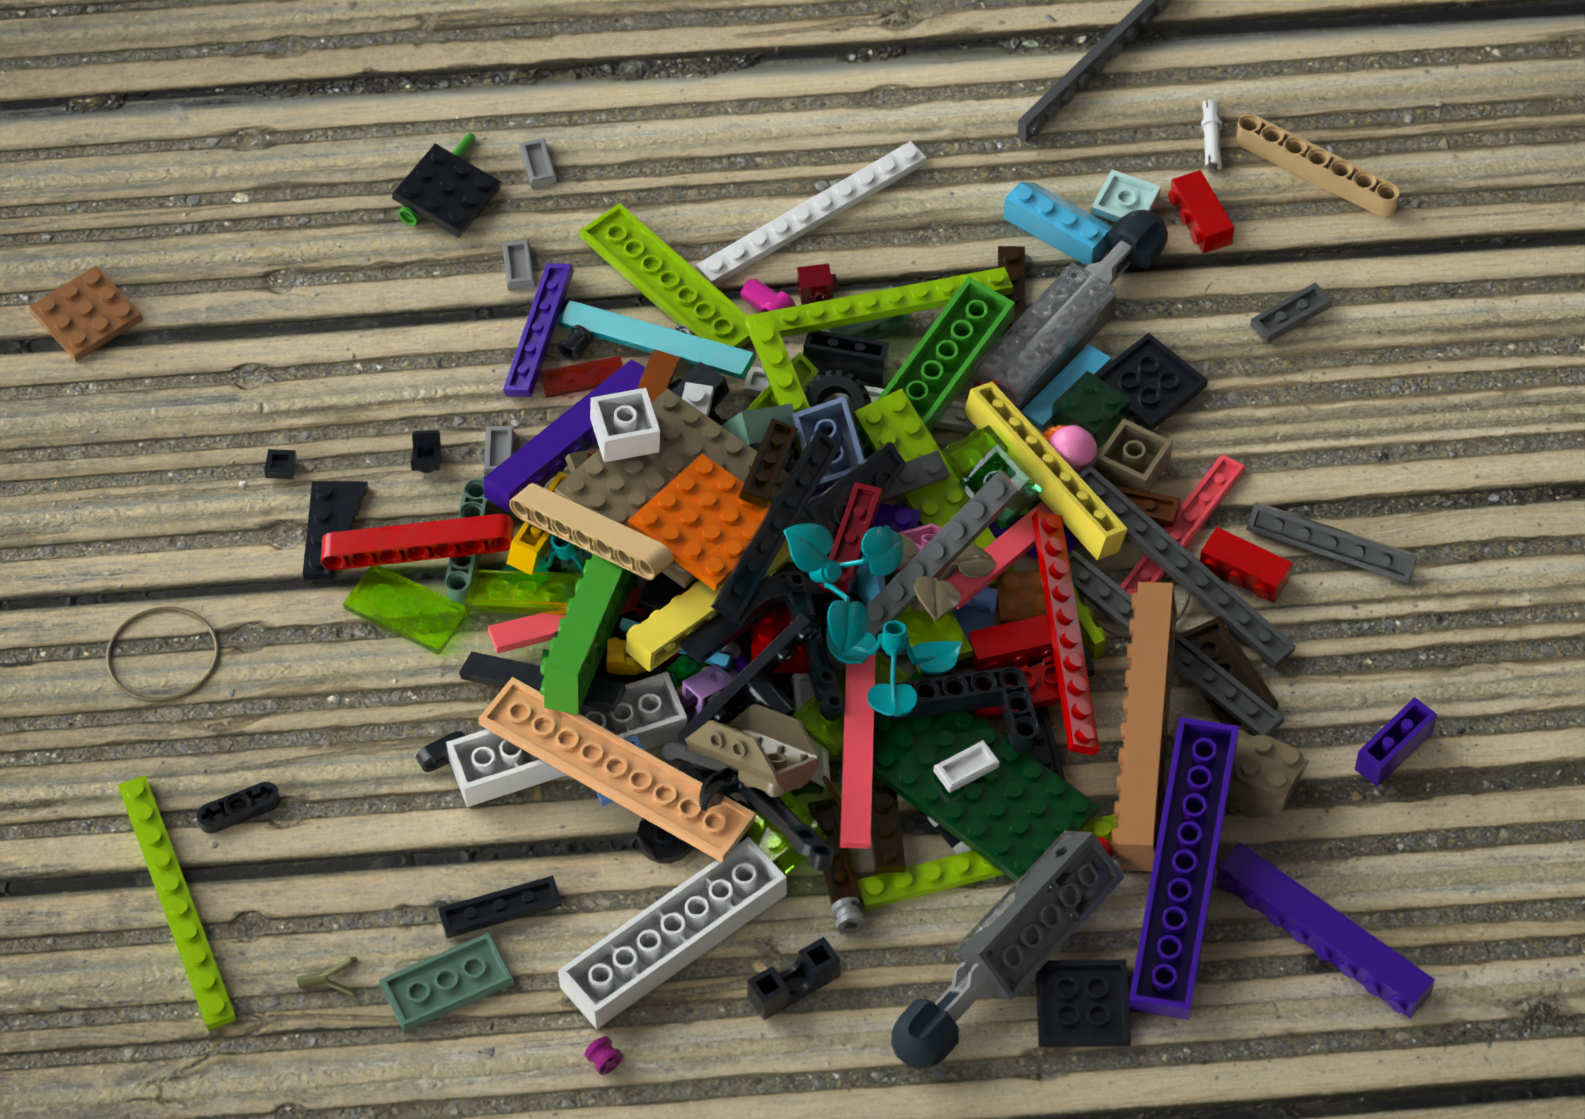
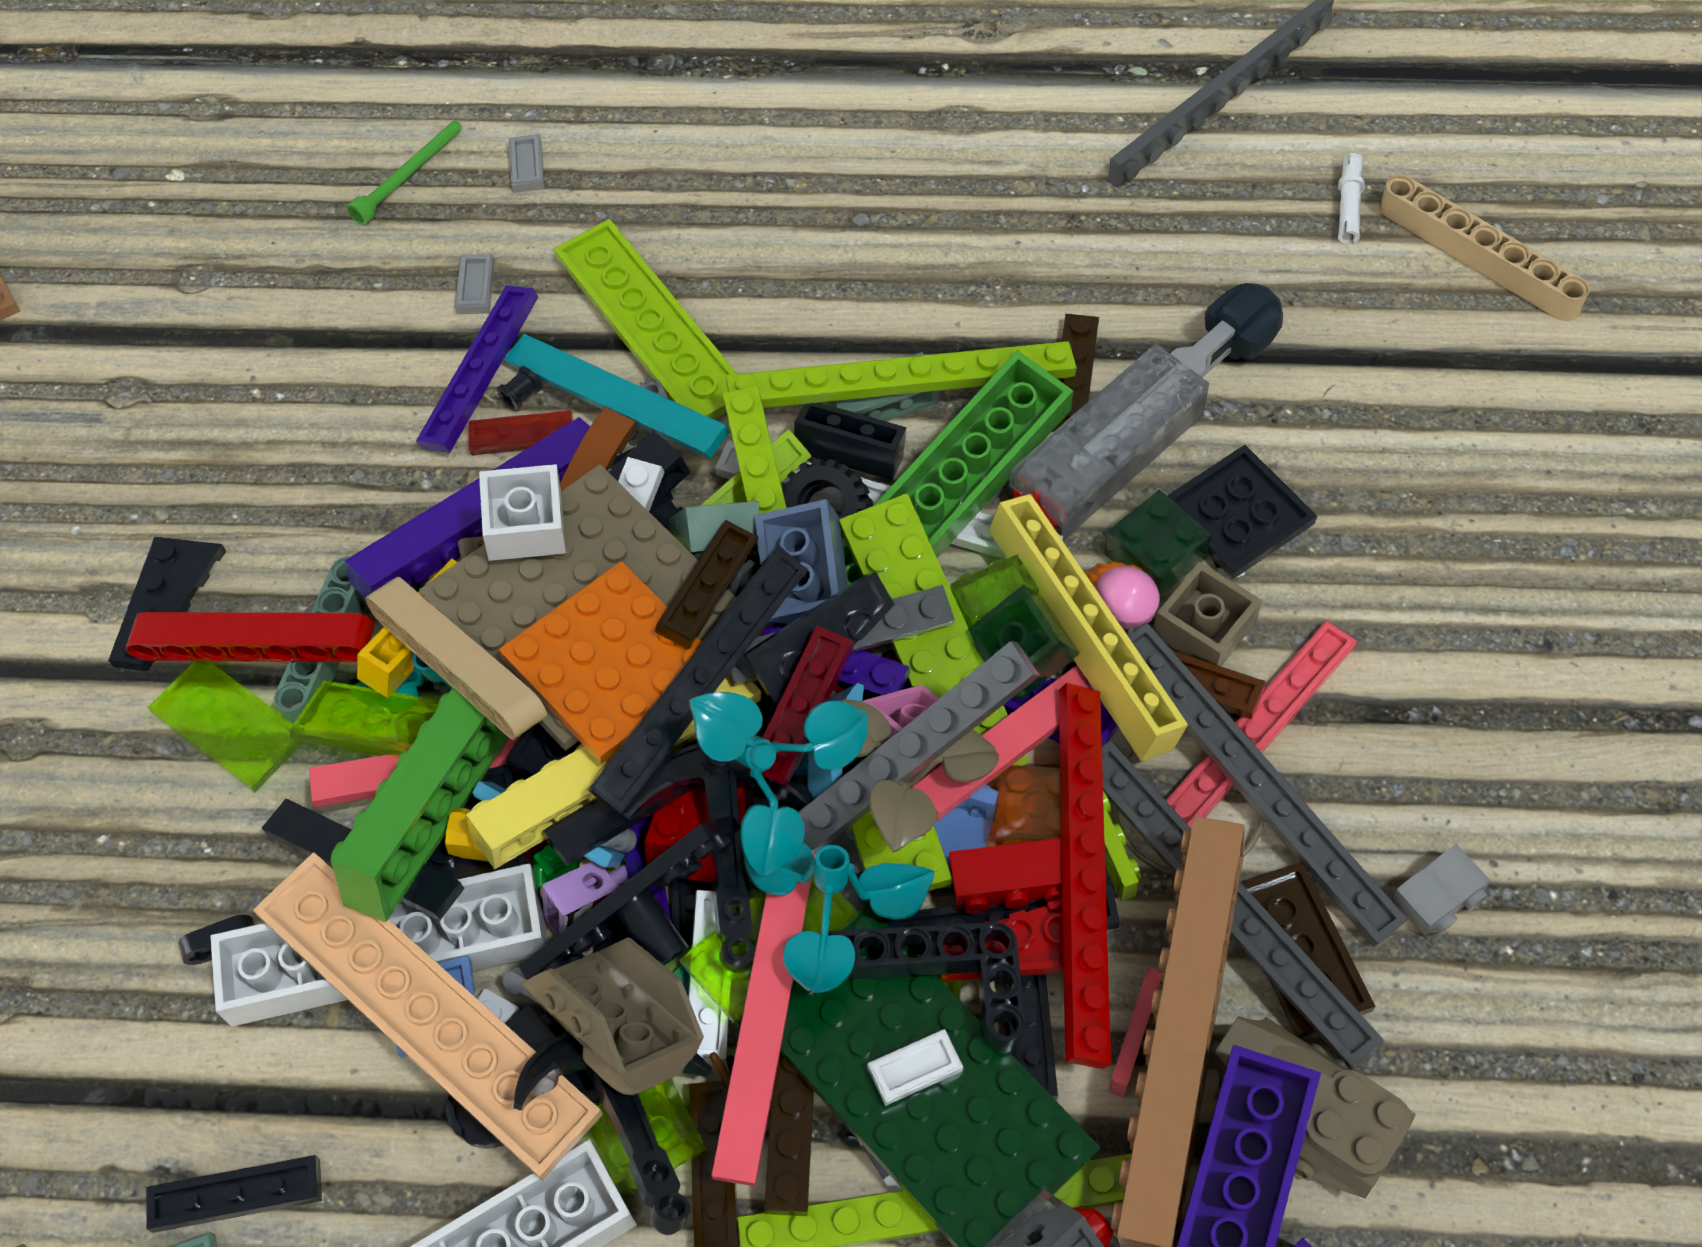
camera: 10 degrees right, 5 degrees up
black plate [264,449,297,479] -> none
black plate [392,143,502,238] -> none
black bracket [411,430,442,473] -> none
light grey tile [484,426,514,476] -> none
white plate [696,141,926,286] -> none
dark pink piece [740,278,796,313] -> none
dark red brick [797,263,838,305] -> none
medium azure slope [1004,182,1113,266] -> none
medium azure tile [1021,344,1111,431] -> none
light aqua plate [1091,170,1161,223] -> none
red brick [1168,170,1234,254] -> none
red brick [1200,527,1293,603] -> none
dark grey plate [1246,502,1418,583] -> none
dark grey plate [1250,282,1332,343] -> none
dark purple brick [1355,697,1437,787] -> none
none -> coral tile [1109,967,1161,1098]
none -> light grey brick [1392,845,1491,936]

